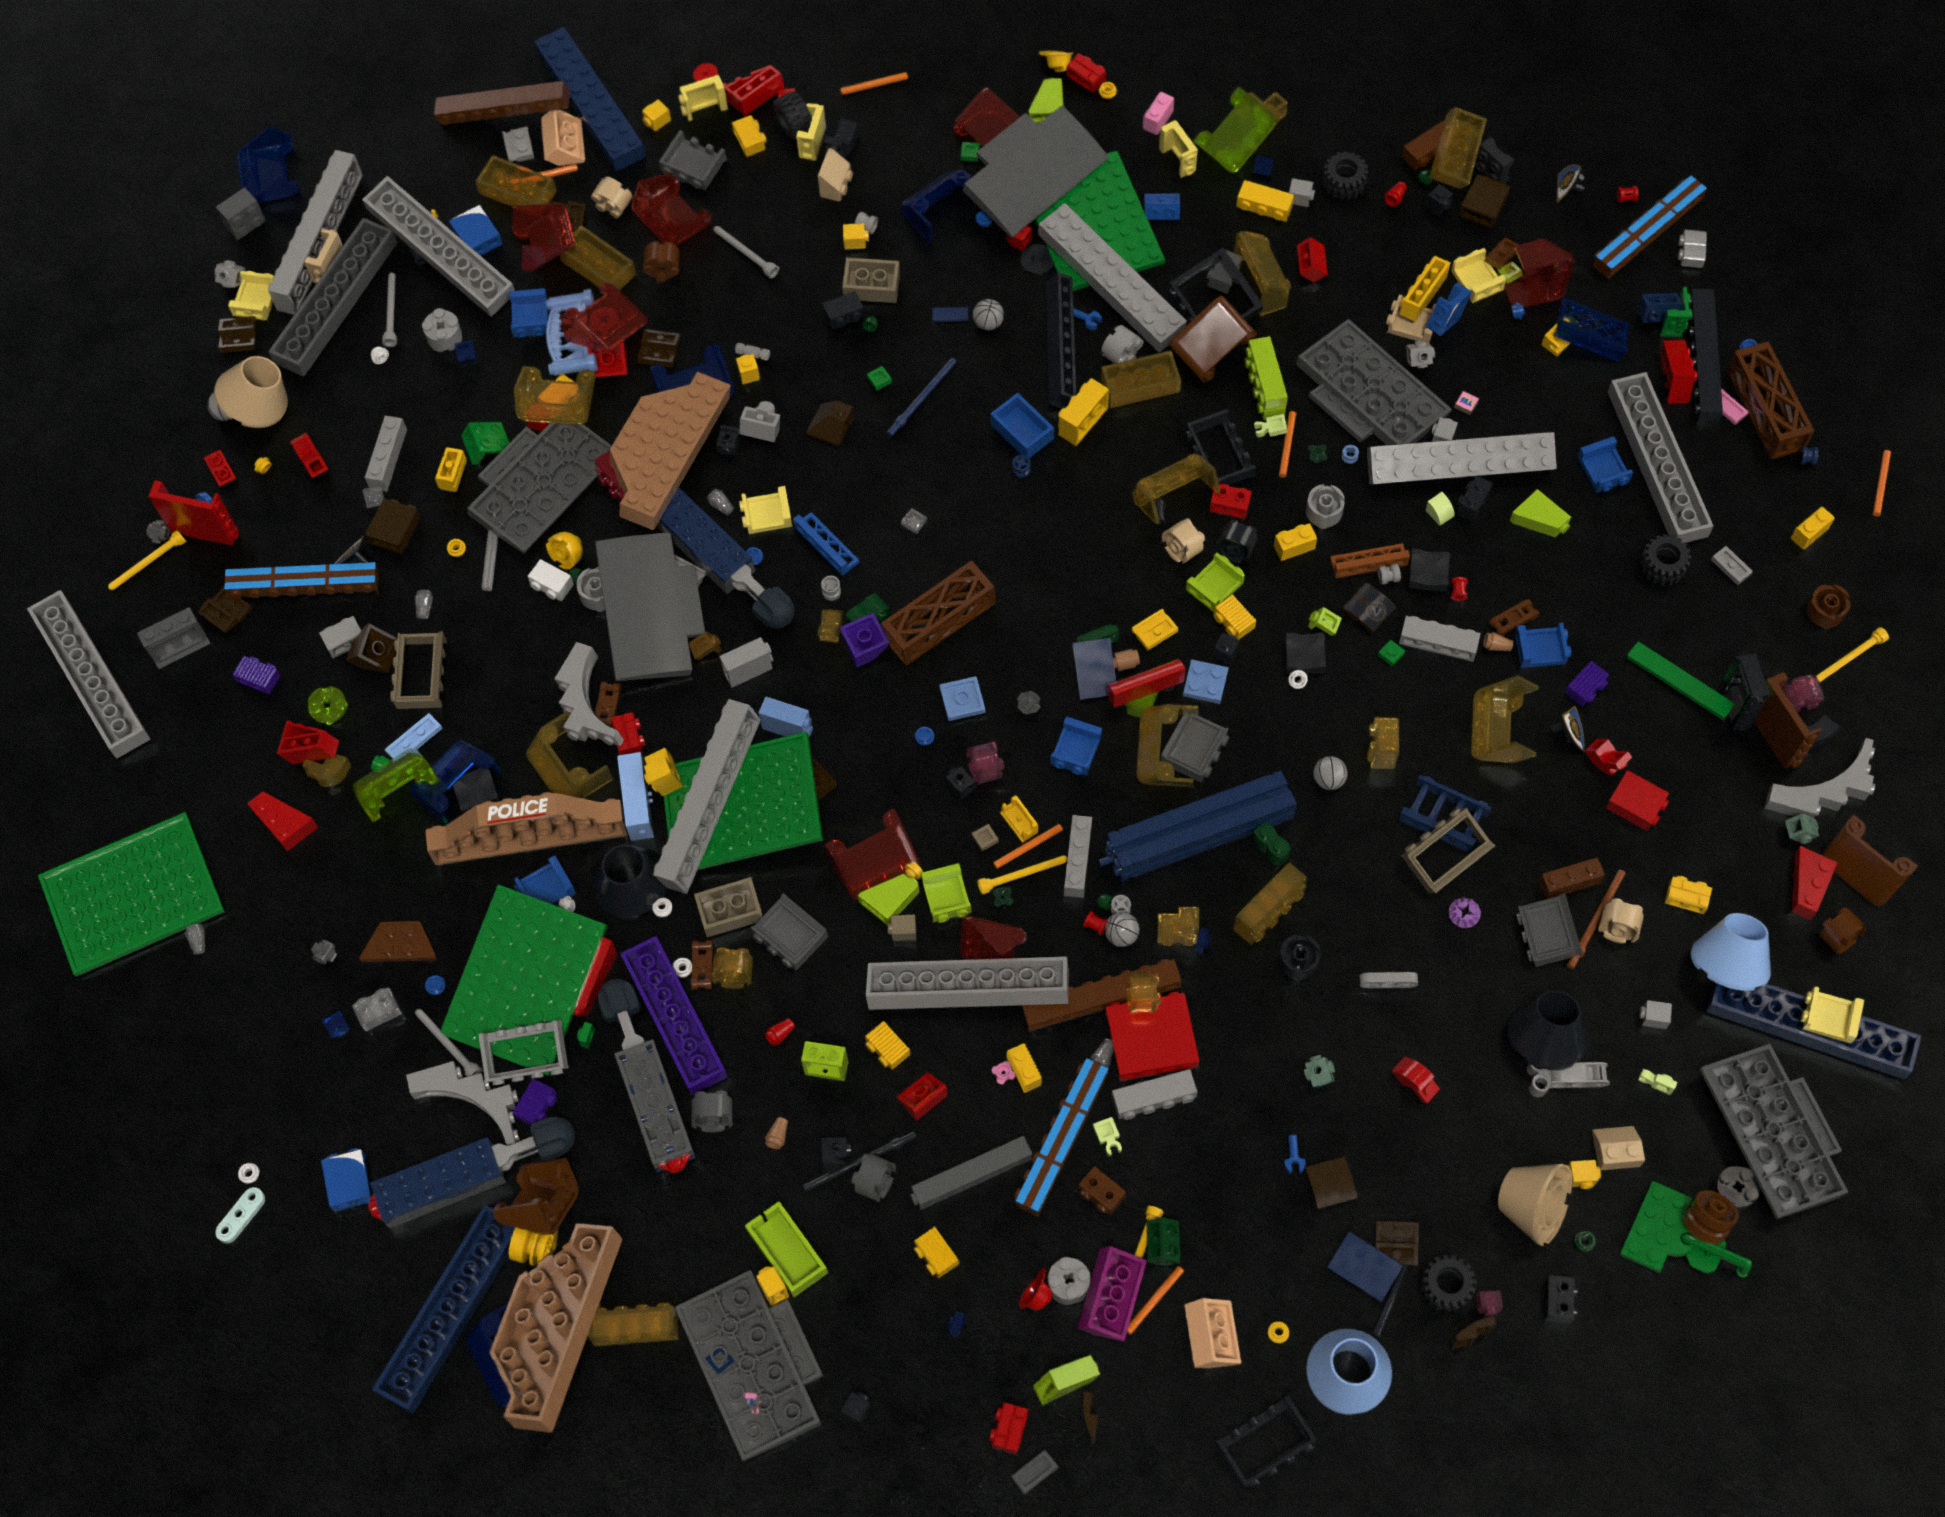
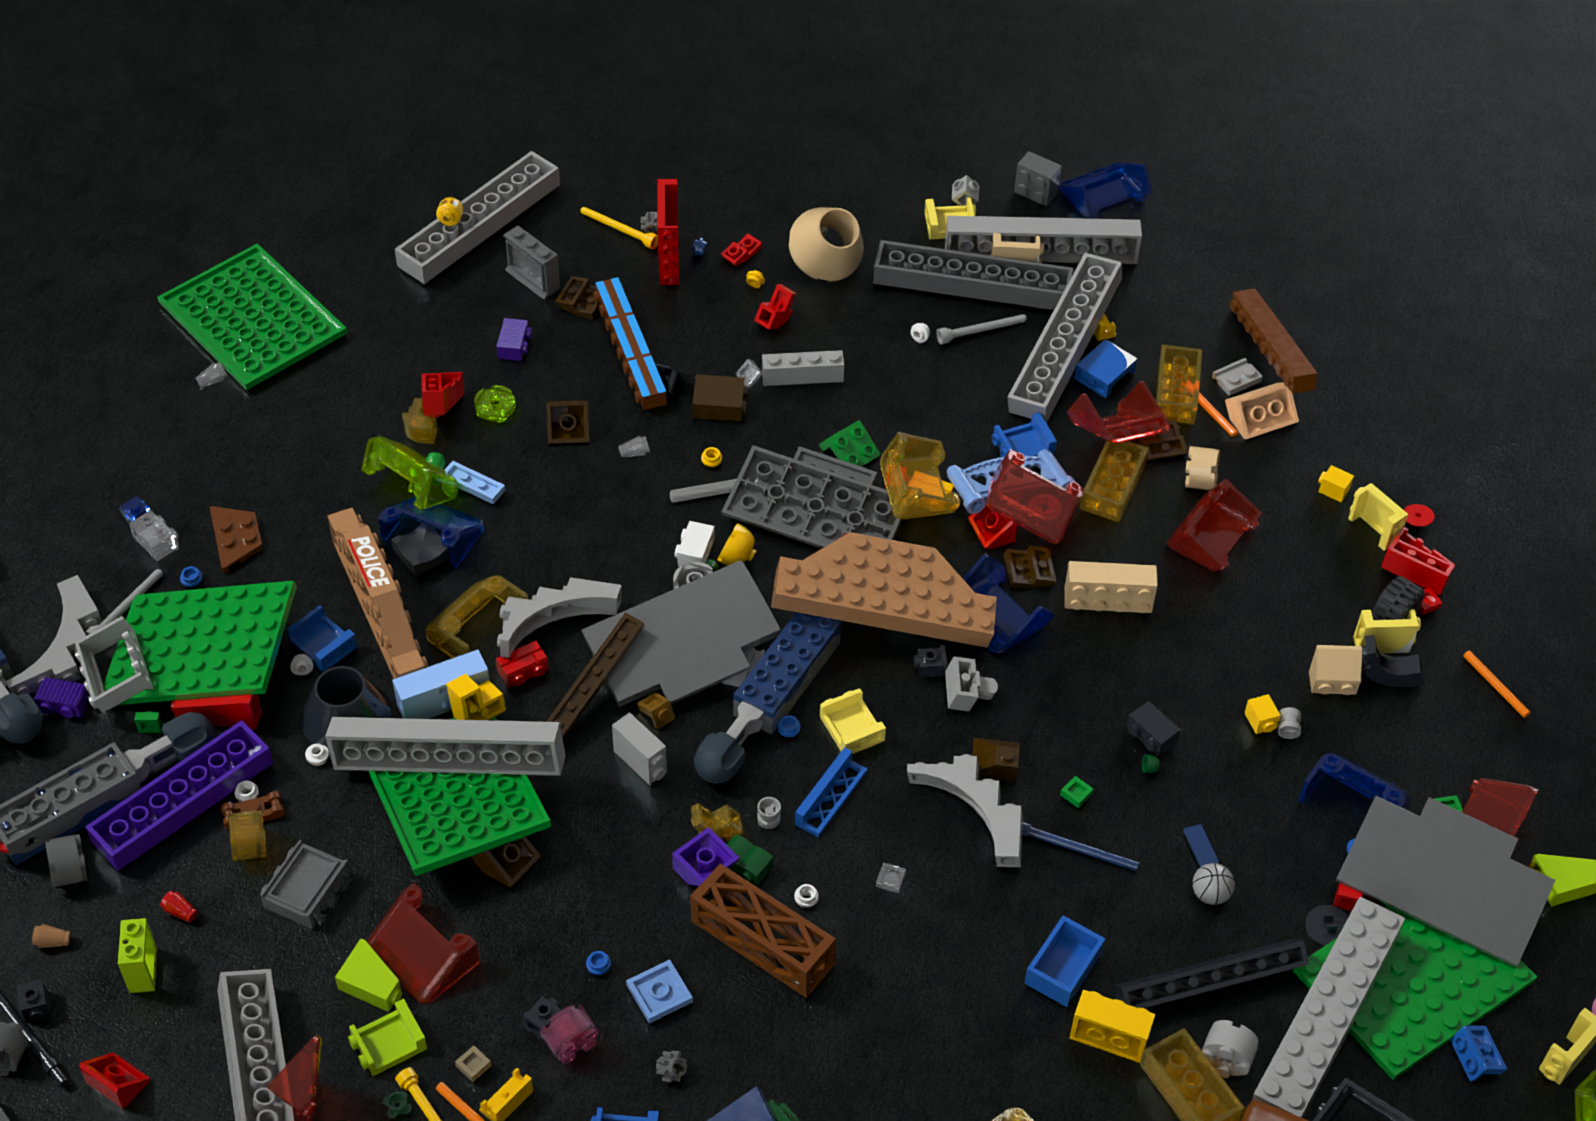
camera: 70 degrees right, 15 degrees down
dark brown slope [218,316,257,353] -> none
red wedge [247,792,318,851] -> none
dark grey gear [311,940,337,964] -> none
light grey brick [319,616,361,658] -> none
dark tan window [391,631,447,709] -> none
light grey brick [422,308,462,352] -> none
yellow brick [435,447,467,492] -> none
clear blue plate [455,340,476,362] -> none
dark blue brick [534,27,646,172] -> none
reddish brown plate [595,681,621,728] -> none
reddish brown brick [643,241,680,282] -> none
dark grey window [659,130,727,191] -> none
dark tan brick [694,877,763,937] -> none
clear cone [707,489,734,515] -> none
light grey piece [714,226,779,278] -> none
yellow brick [732,115,766,157] -> none
light grey axle [735,343,770,360] -> none
yellow brick [736,354,760,384] -> none
medium blue brick [759,697,813,737] -> none
dark tan brick [842,258,900,303] -> none
yellow brick [865,1021,910,1070] -> none
dark tan brick [888,915,916,941] -> none
yellow plate [905,861,923,879] -> none
dark blue wheel [1012,455,1031,478] -> none
blue bar [1073,308,1102,330] -> none
none -> yellow head [436,197,464,226]
none -> dark brown plate [546,612,645,740]
none -> white plate [795,884,818,908]
none -> light grey arch [907,754,1023,867]
none -> tan brick [1065,561,1157,613]

